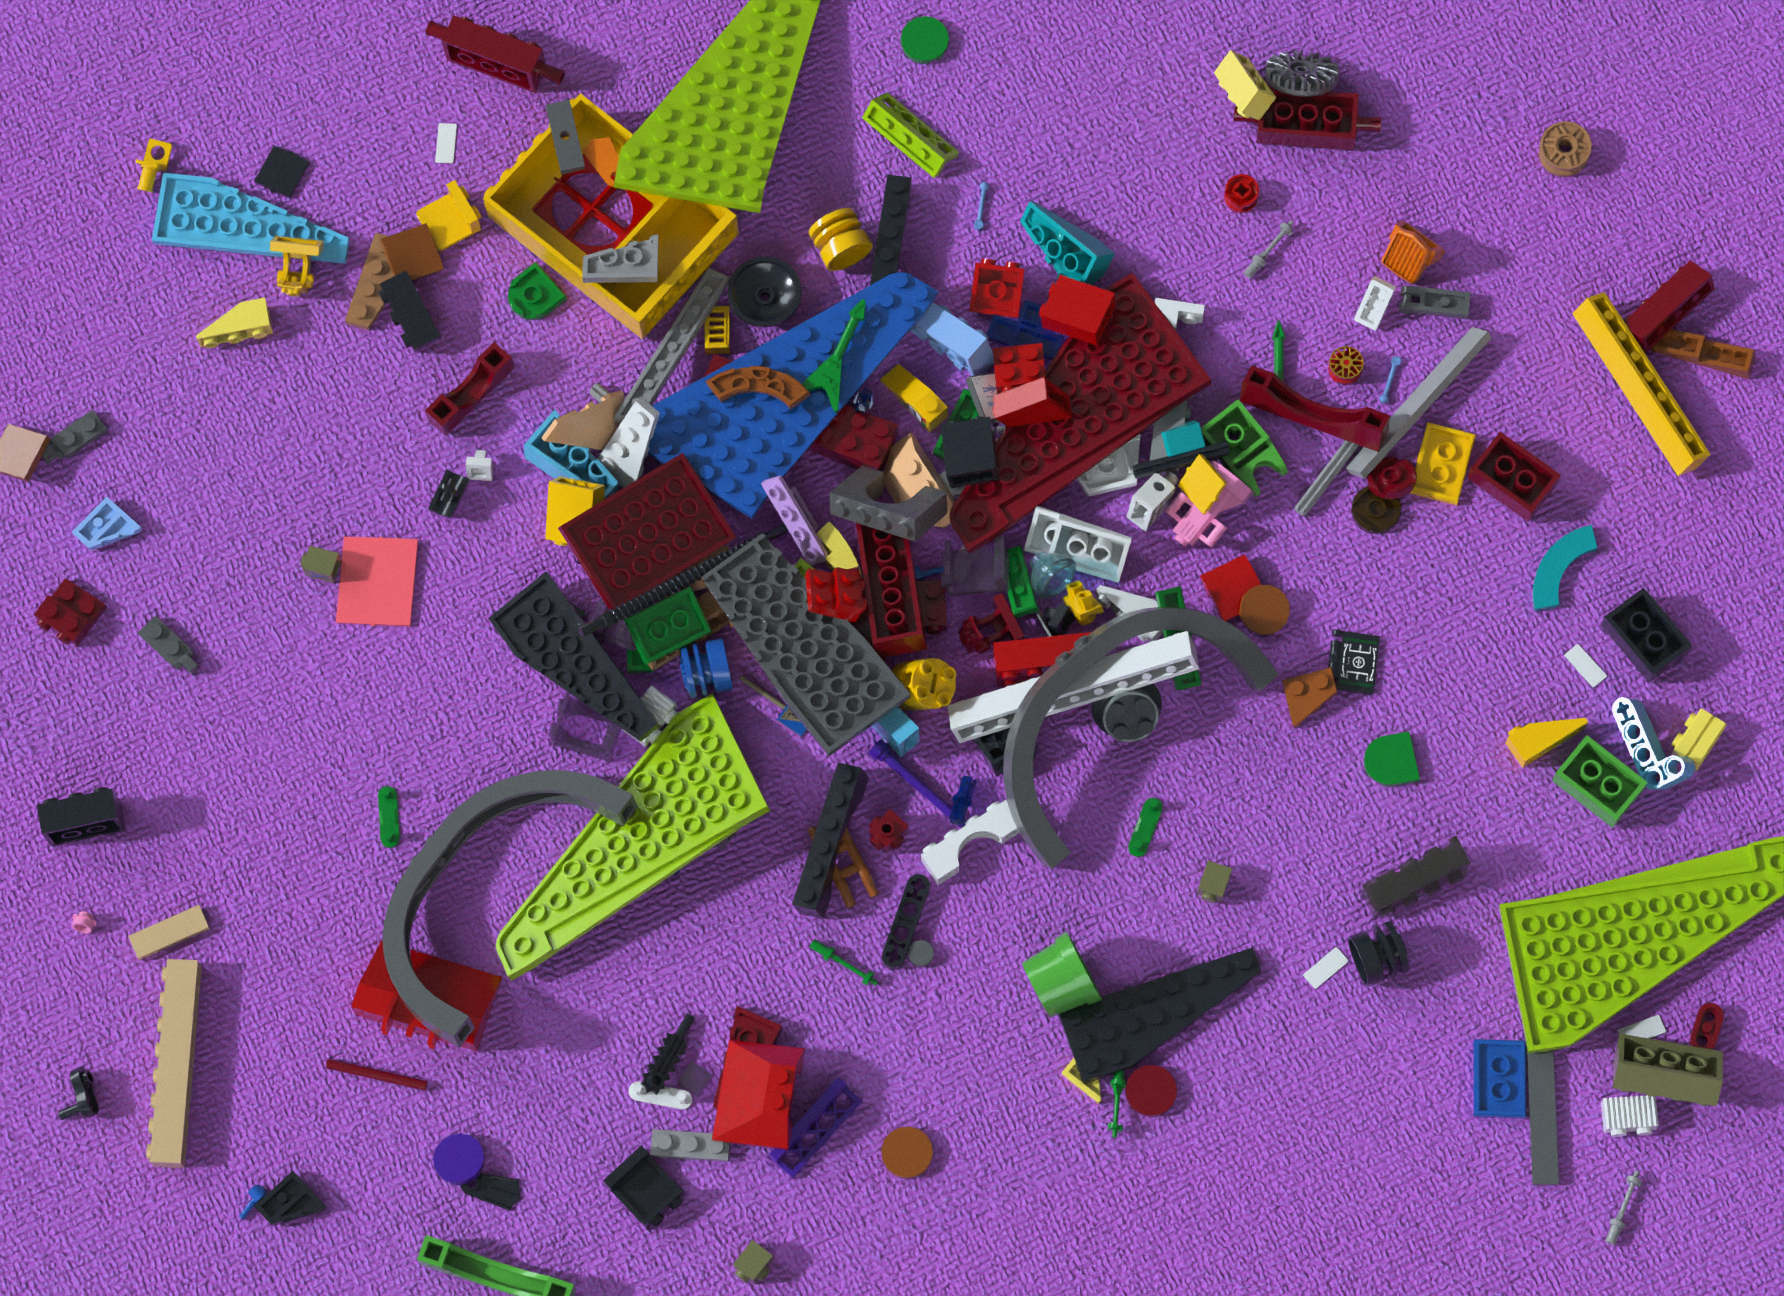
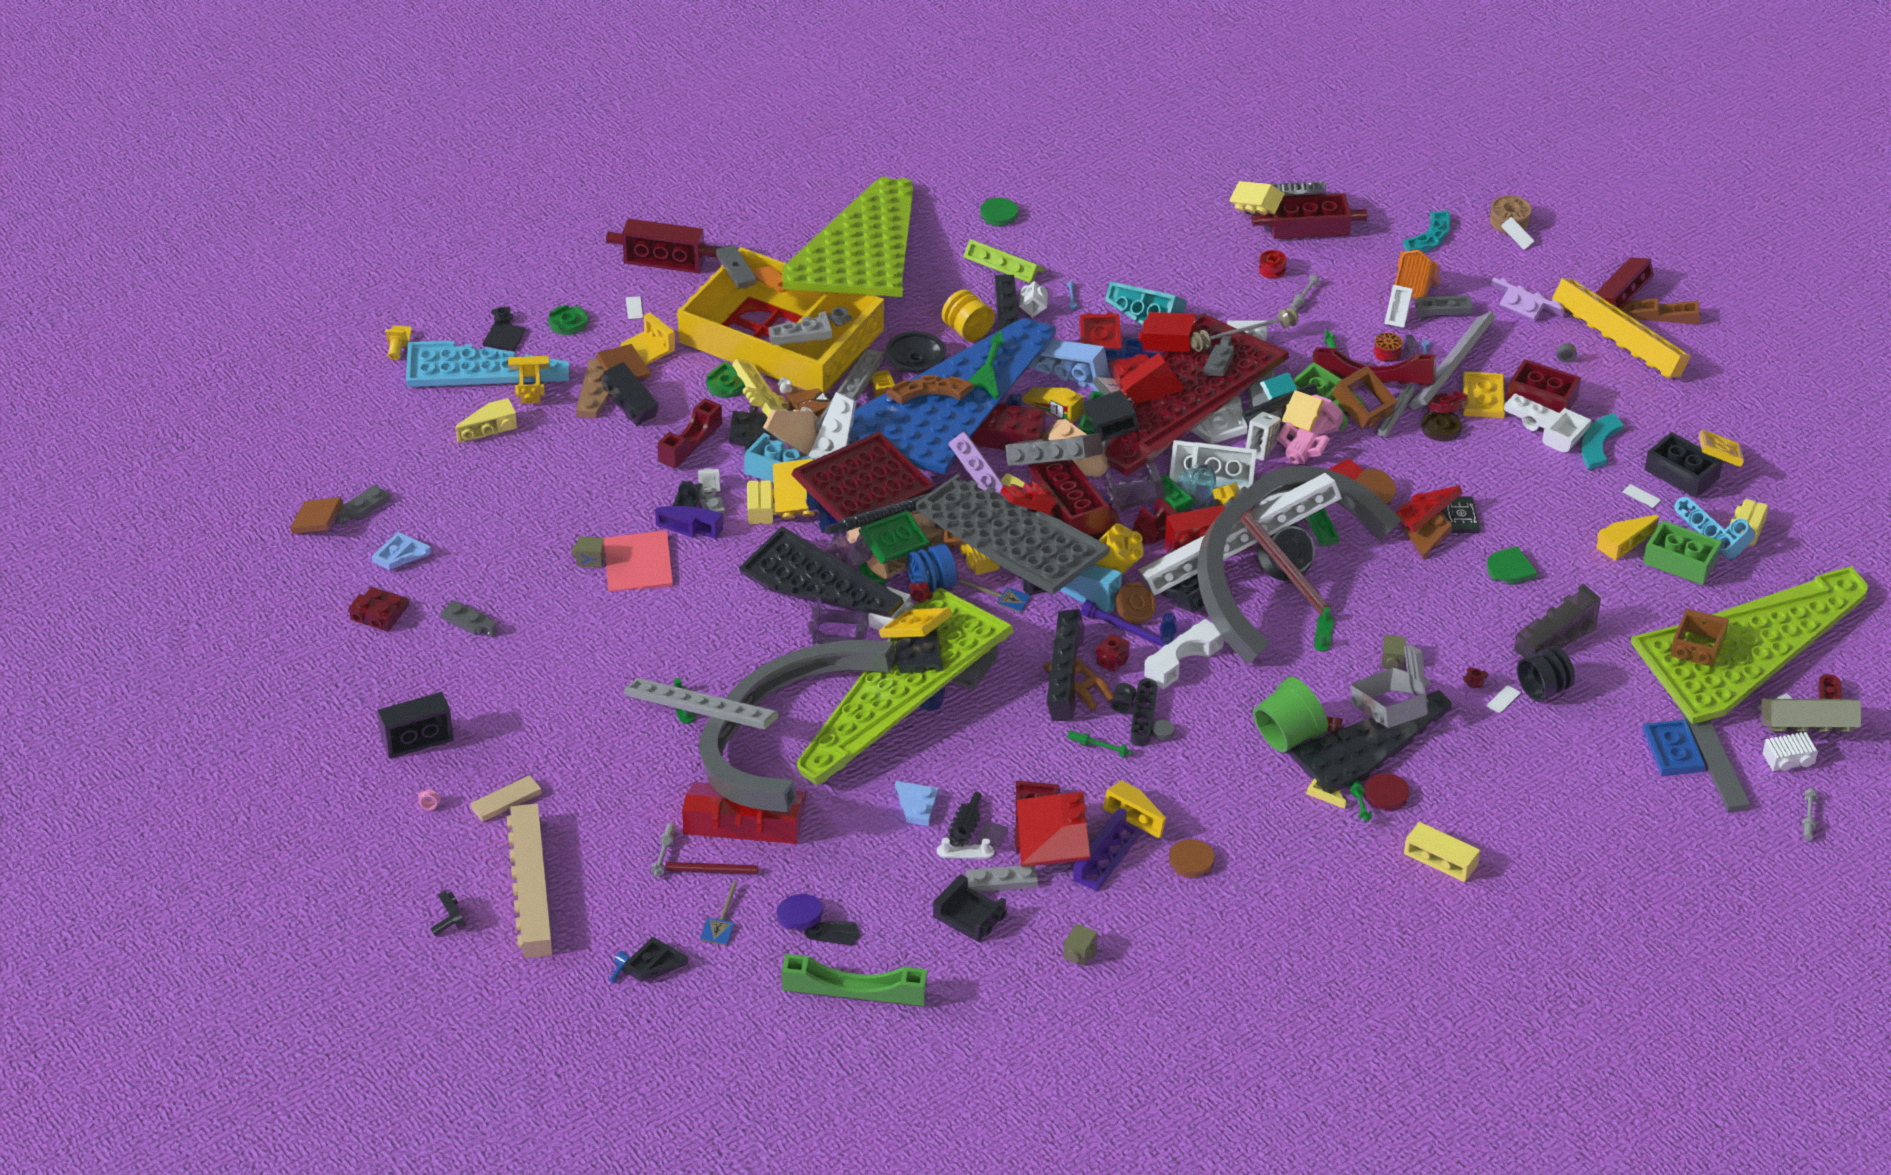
camera: 15 degrees left, 30 degrees down
none -> black plate [491,307,513,324]
none -> green tile [548,305,588,335]
none -> light grey tile [624,678,778,730]
none -> light grey piece [650,823,676,878]
none -> dark purple slope [655,506,724,539]
none -> light grey plate [700,488,725,517]
none -> piece [700,881,737,946]
none -> black plate [729,405,771,454]
none -> light yellow hinge [732,359,789,417]
none -> light yellow brick [747,480,777,524]
none -> dark orange torso [778,377,835,418]
none -> dark grey plate [828,307,852,326]
none -> yellow tile [878,608,953,638]
none -> black wing [895,627,943,673]
none -> light blue wing [895,781,938,826]
none -> dark red plate [909,582,933,603]
none -> white brick [1019,281,1048,318]
none -> yellow slope [1103,780,1166,838]
none -> black wheel [1111,683,1137,714]
none -> dark orange tile [1115,581,1156,624]
none -> dark tan axle [1190,307,1298,352]
none -> dark grey hinge [1203,336,1234,376]
none -> axle [1239,511,1330,615]
none -> dark red plate [1326,716,1344,732]
none -> dark orange window [1332,366,1398,429]
none -> light grey piece [1351,645,1430,728]
none -> red wing [1395,485,1463,533]
none -> teal tile [1403,210,1451,253]
none -> clear purple tile [1404,334,1419,359]
none -> light yellow brick [1404,822,1480,882]
none -> dark red plate [1463,667,1488,688]
none -> lavender bracket [1492,278,1565,322]
none -> white sticker [1501,217,1534,250]
none -> white plate [1504,394,1591,452]
none -> dark grey tile [1556,344,1577,362]
none -> dark orange window [1671,608,1729,667]
none -> yellow tile [1699,429,1744,467]

